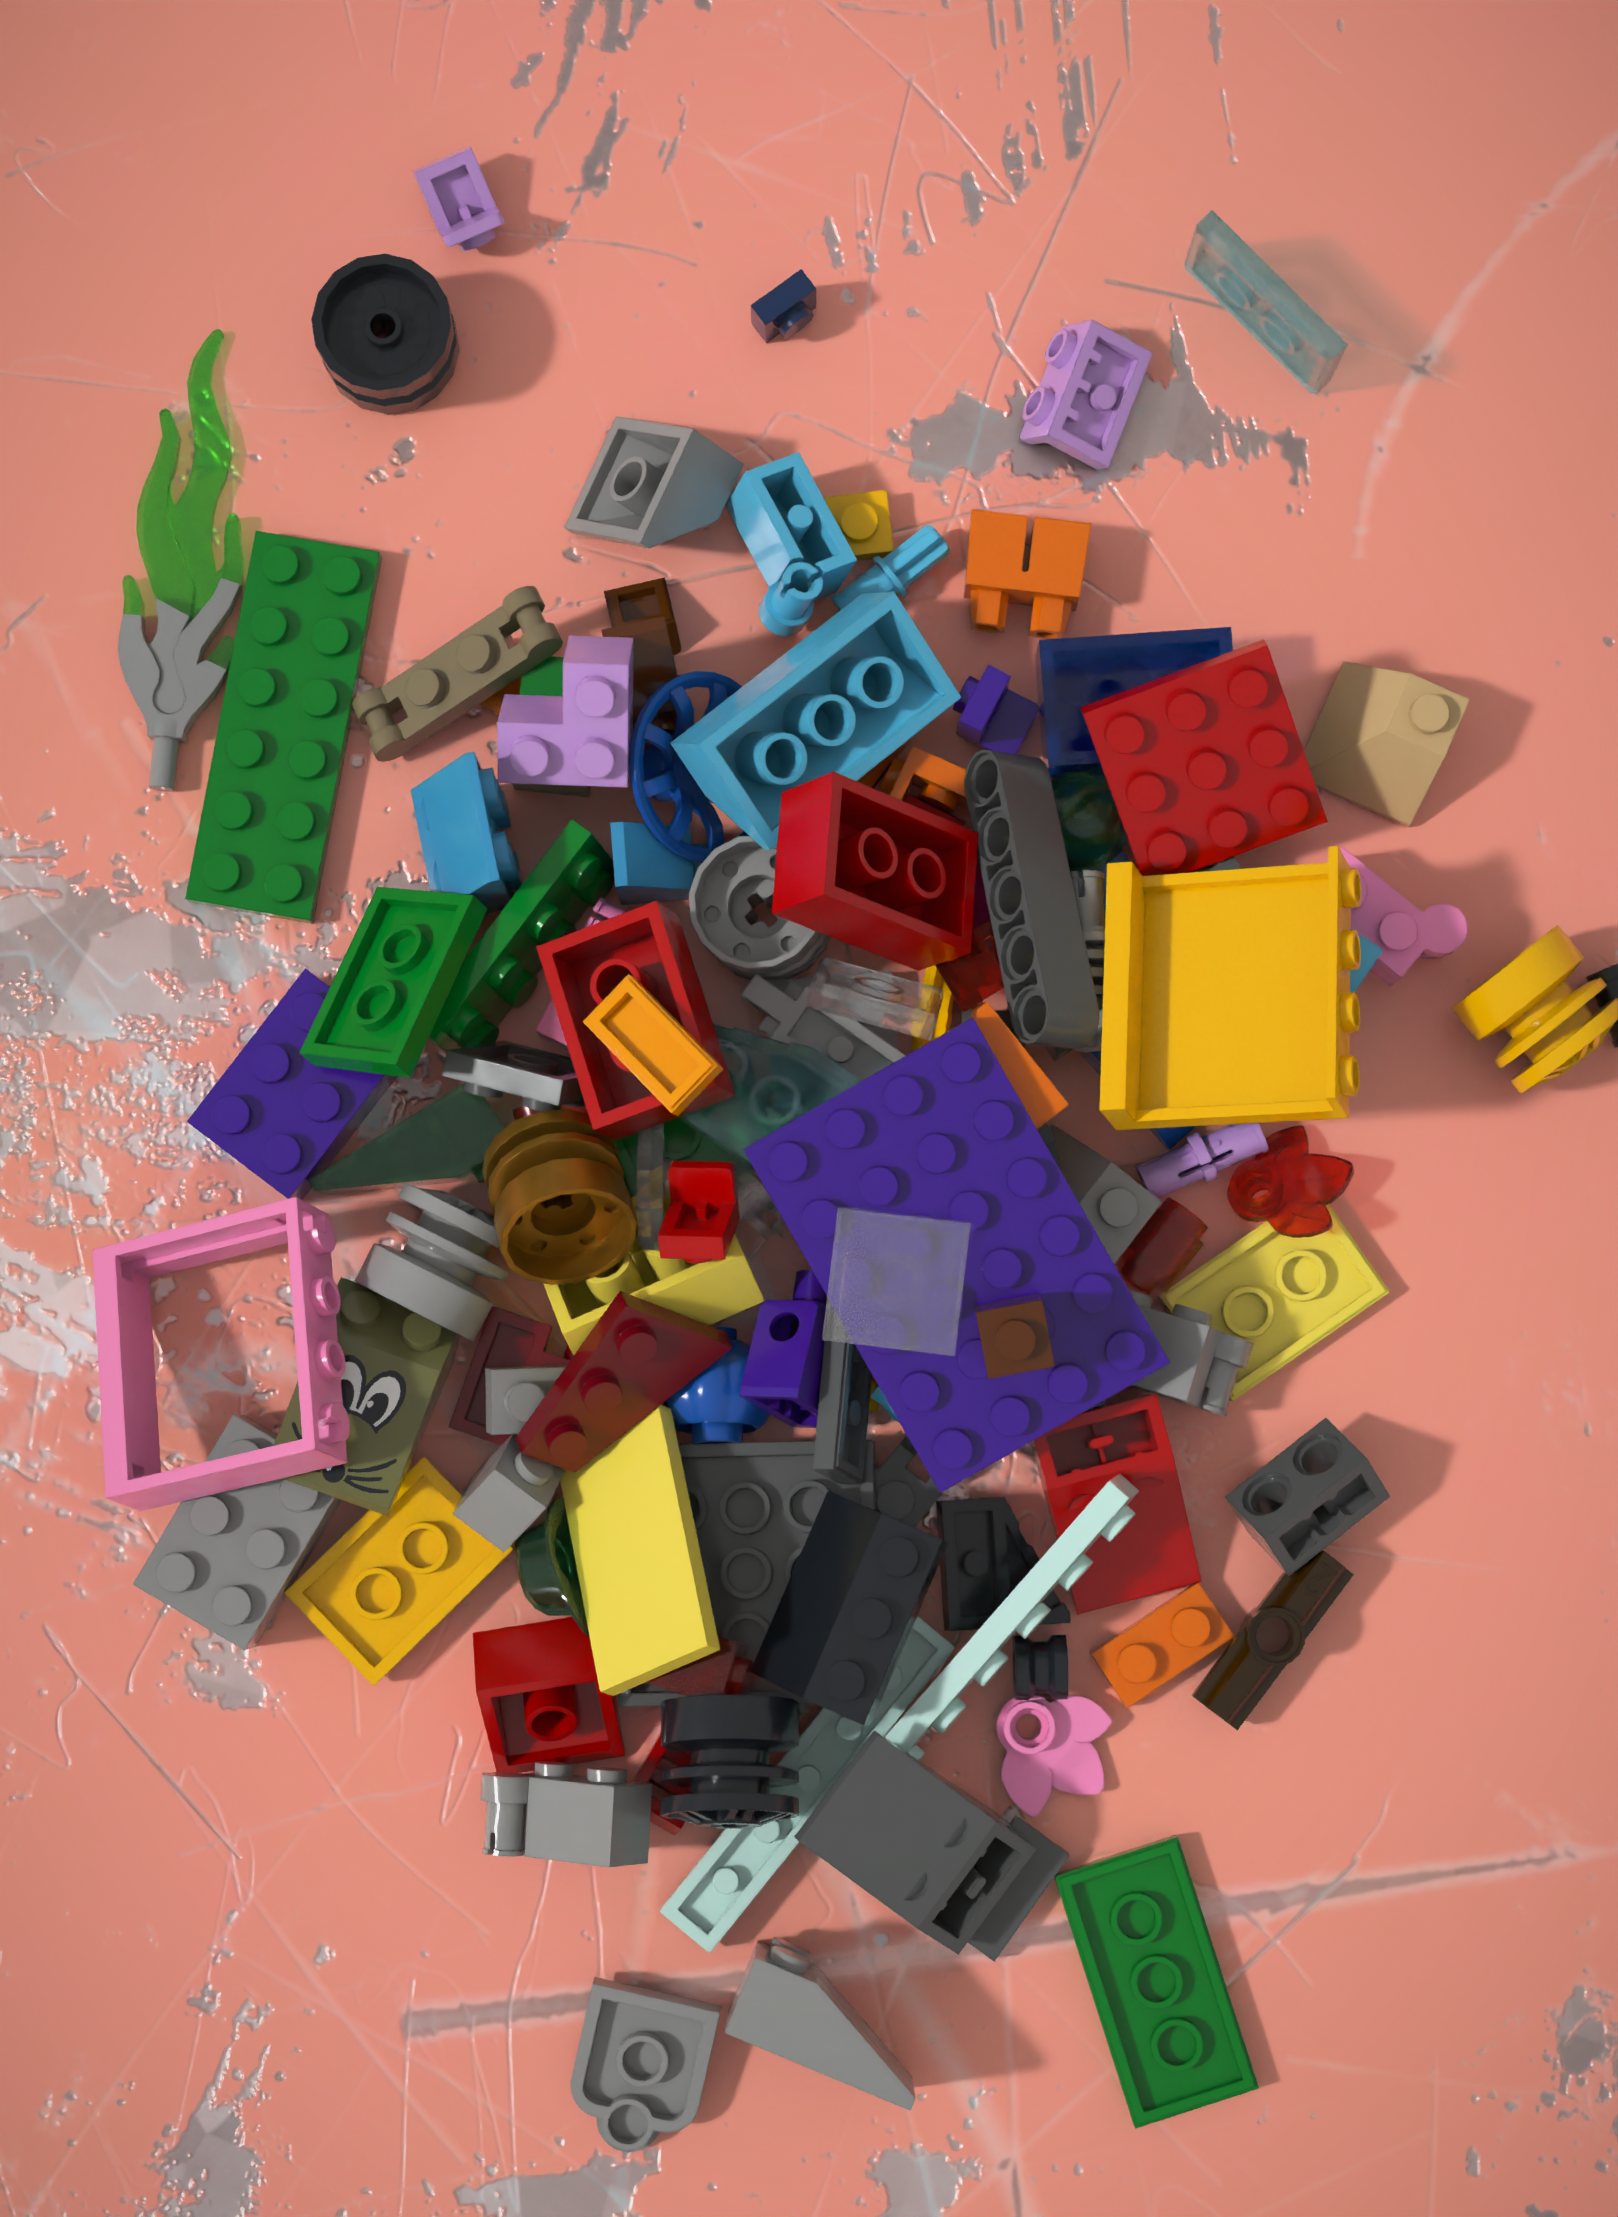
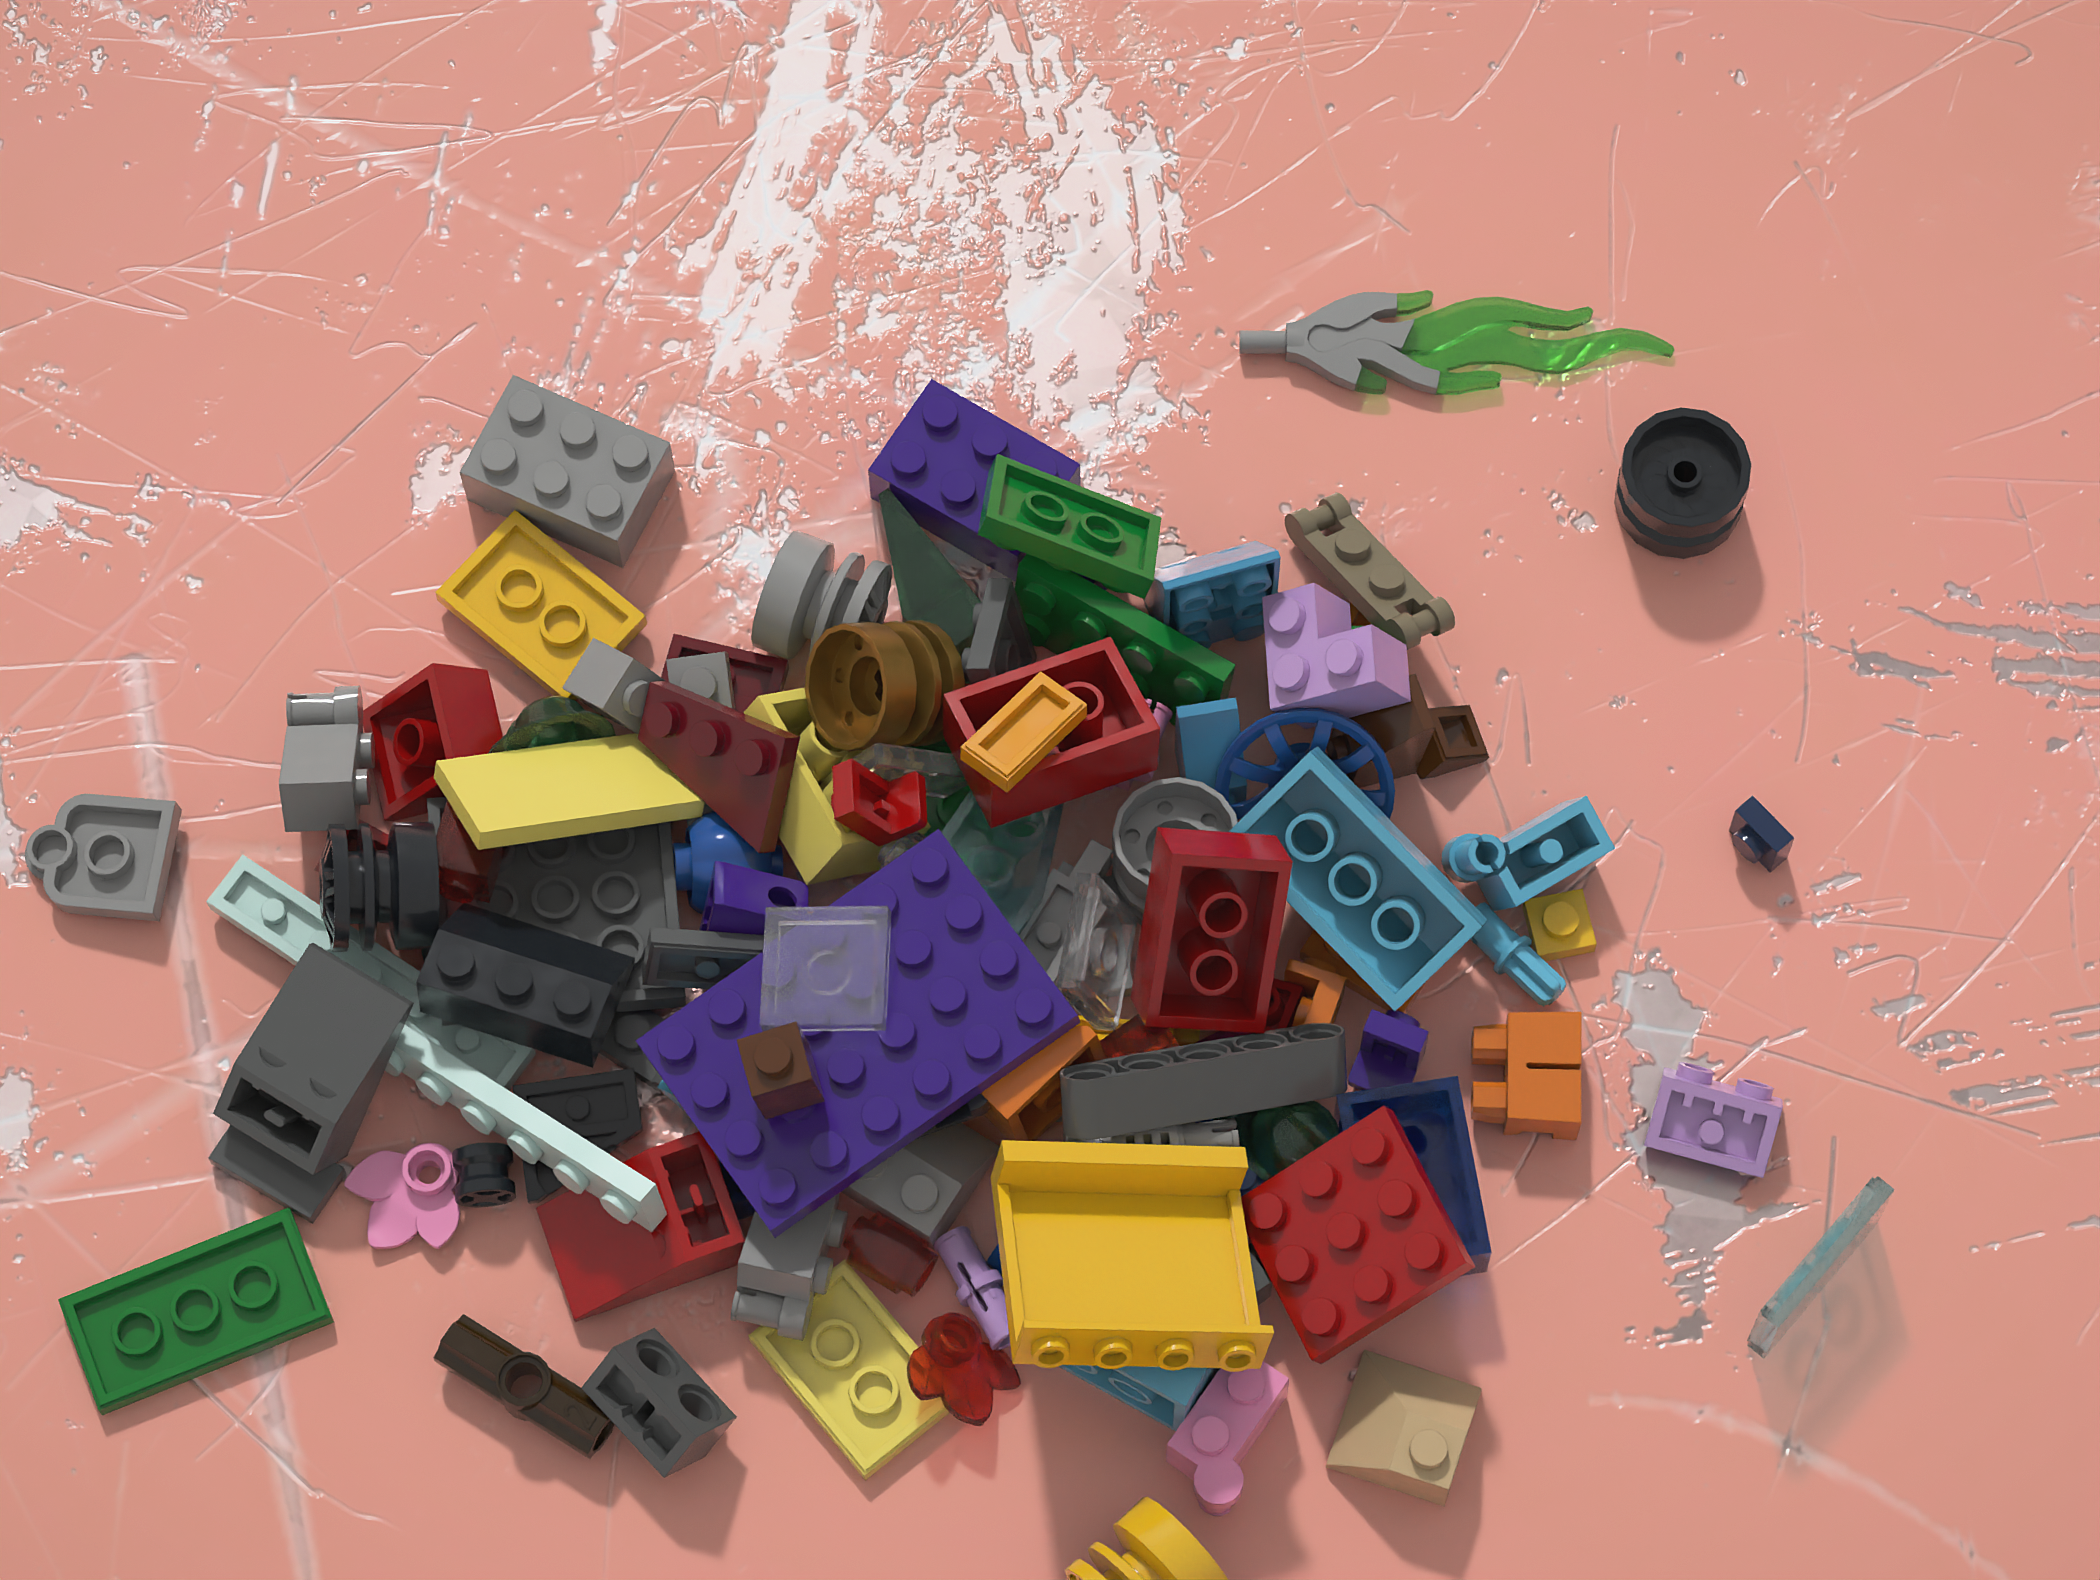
camera: 85 degrees right, 15 degrees down
bright pink window [92,1197,350,1511] -> none
green plate [185,531,382,924] -> none
olive slope [274,1277,460,1516] -> none
lavender bracket [412,146,505,252] -> none
light grey slope [564,416,744,549] -> none
light grey slope [725,1937,915,2111] -> none
orange plate [1090,1582,1235,1709] -> none

